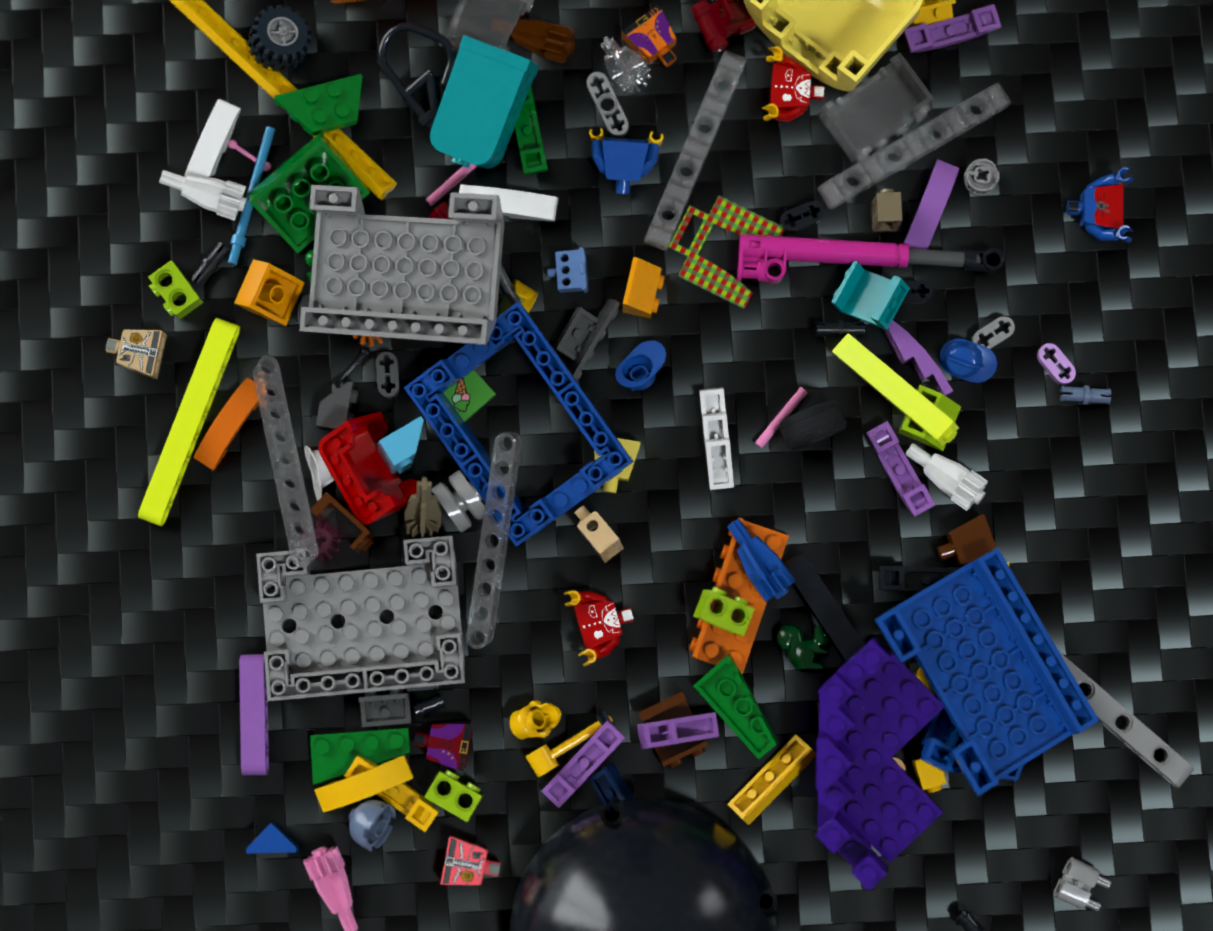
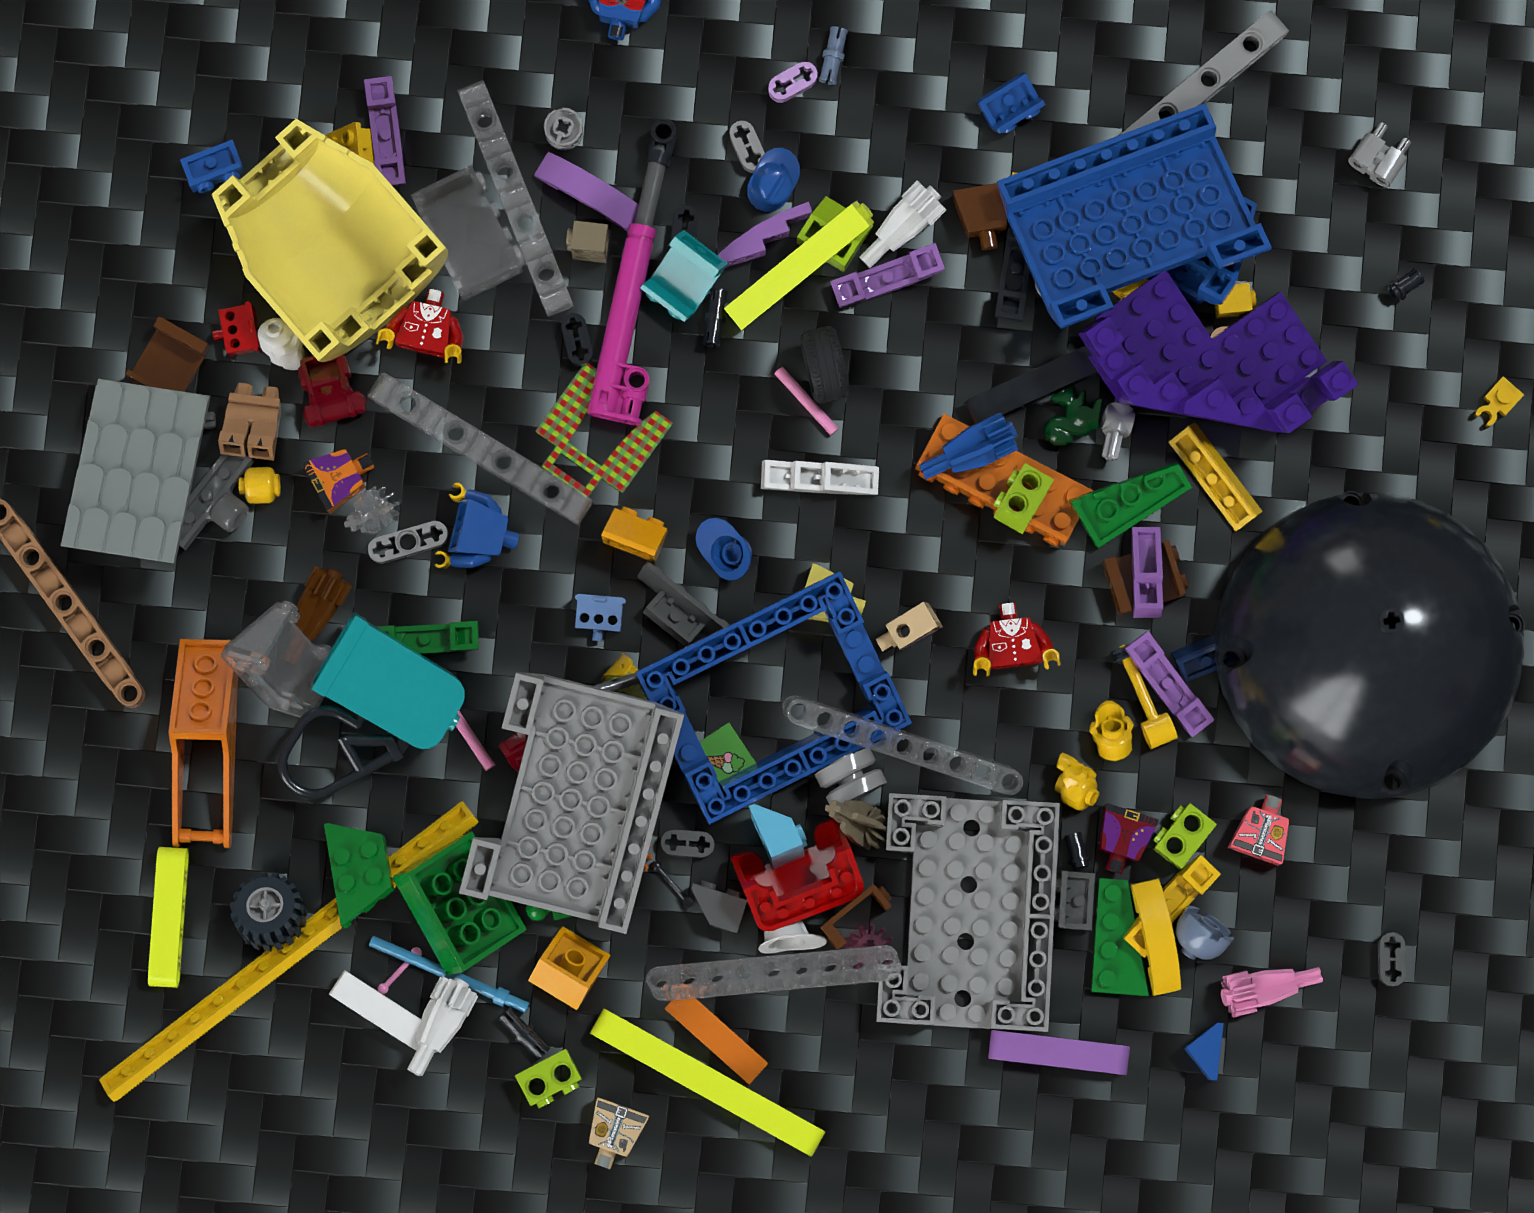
camera: 85 degrees left, 0 degrees up
white slope [459,185,558,221] -> none
none -> blue bracket [976,72,1046,133]
none -> yellow head [1055,752,1099,811]
none -> light grey axle [1101,398,1135,460]

